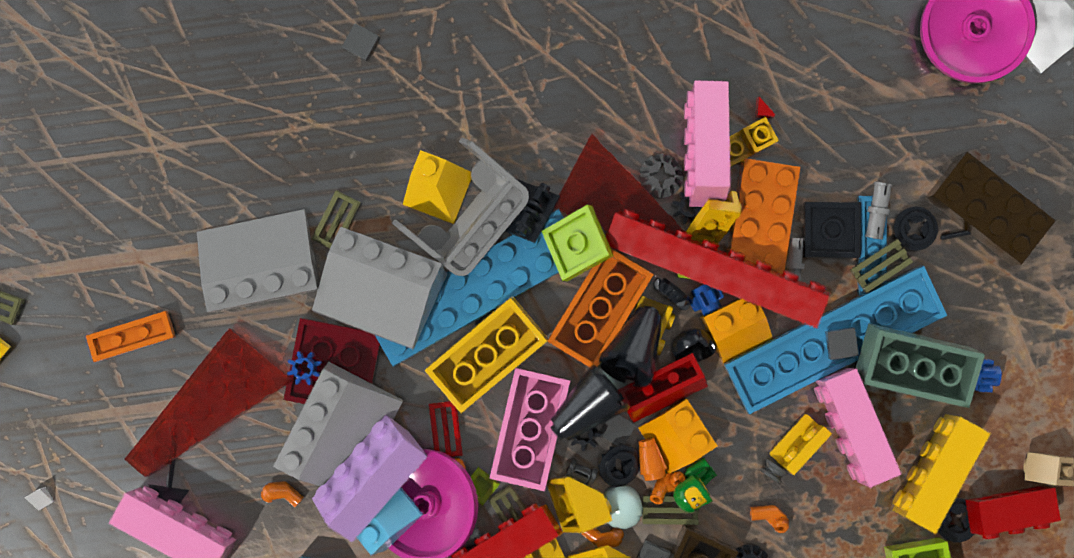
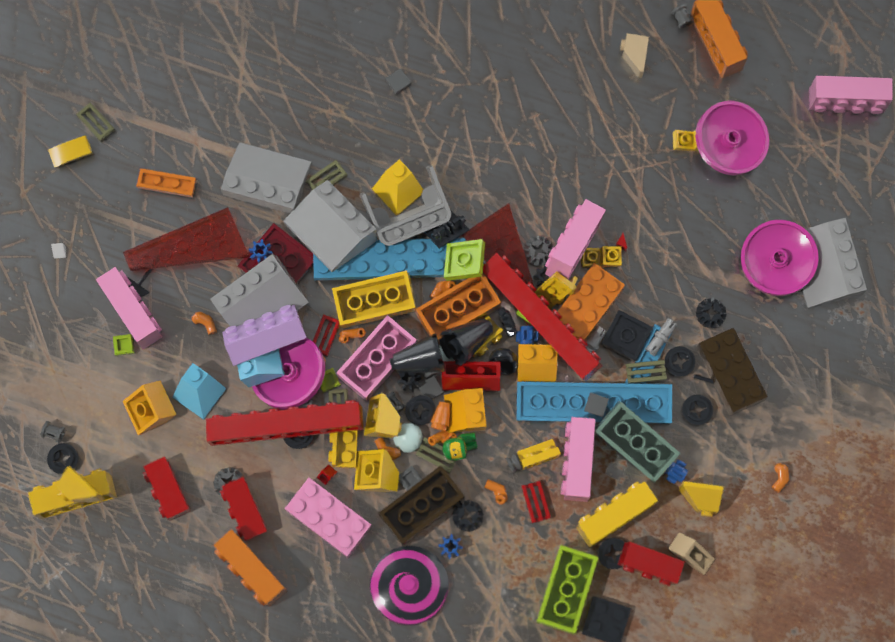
camera: 30 degrees right, 10 degrees down
none -> orange arm [339,328,366,344]
none -> orange arm [429,280,456,299]
none -> red tile [521,481,551,524]
none -> yellow slope [679,481,723,517]
none -> black gear [682,394,713,425]
none -> black gear [696,298,727,328]

